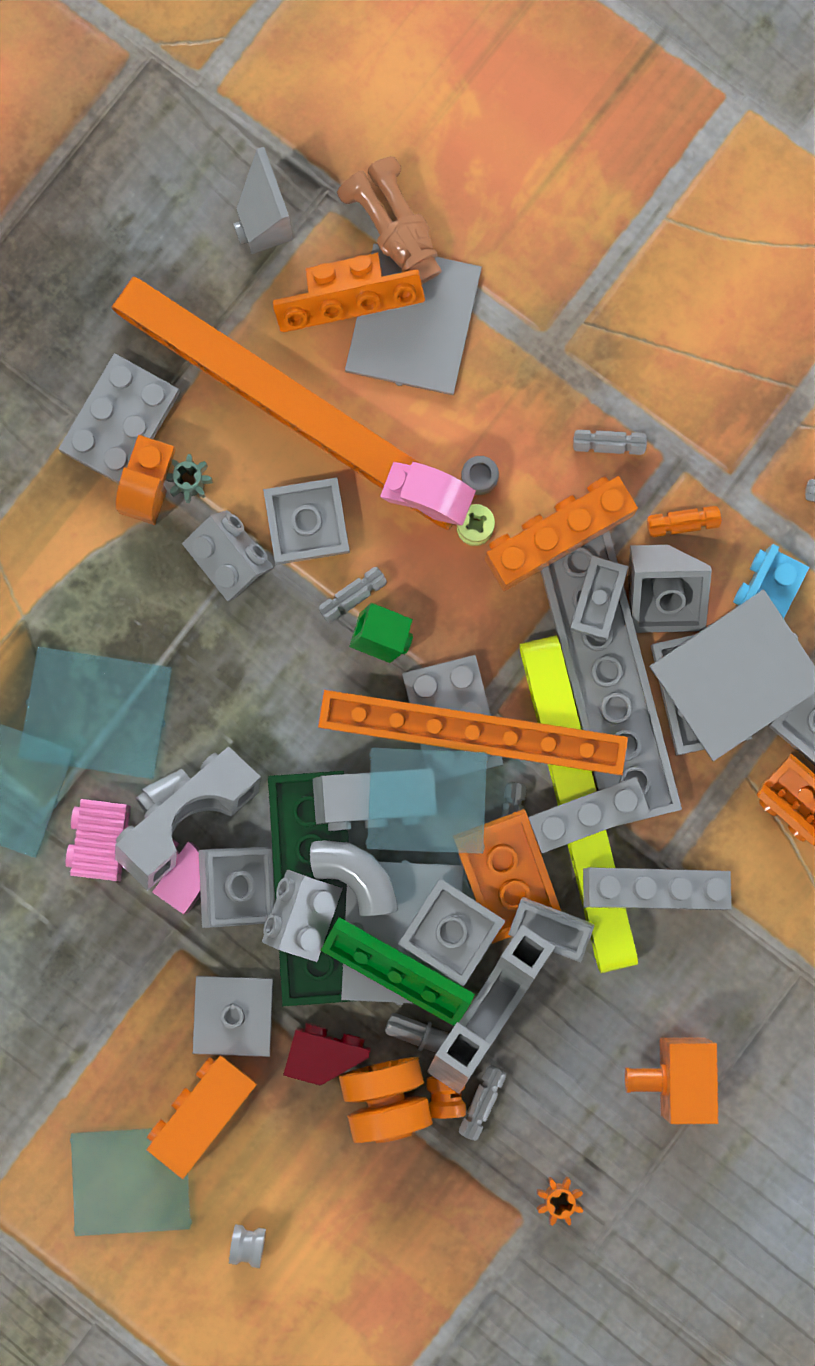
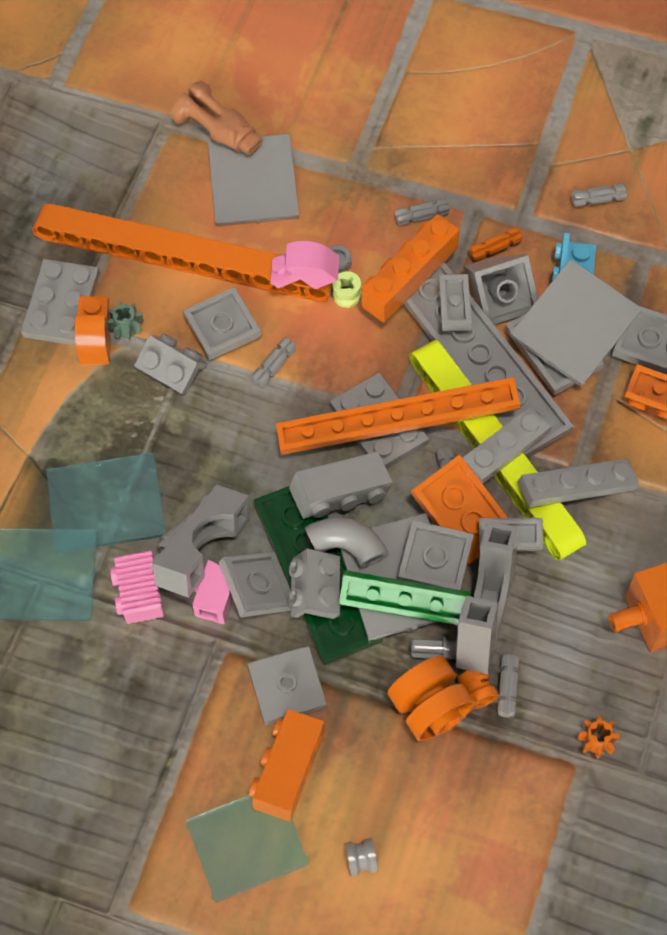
camera: 15 degrees left, 20 degrees down
light grey slope [233,147,293,254] -> none
orange bracket [273,253,425,332] -> none
dark red slope [283,1023,371,1086] -> none
green brick [349,602,413,663] -> none
clear light blue piece [366,748,488,854] -> none

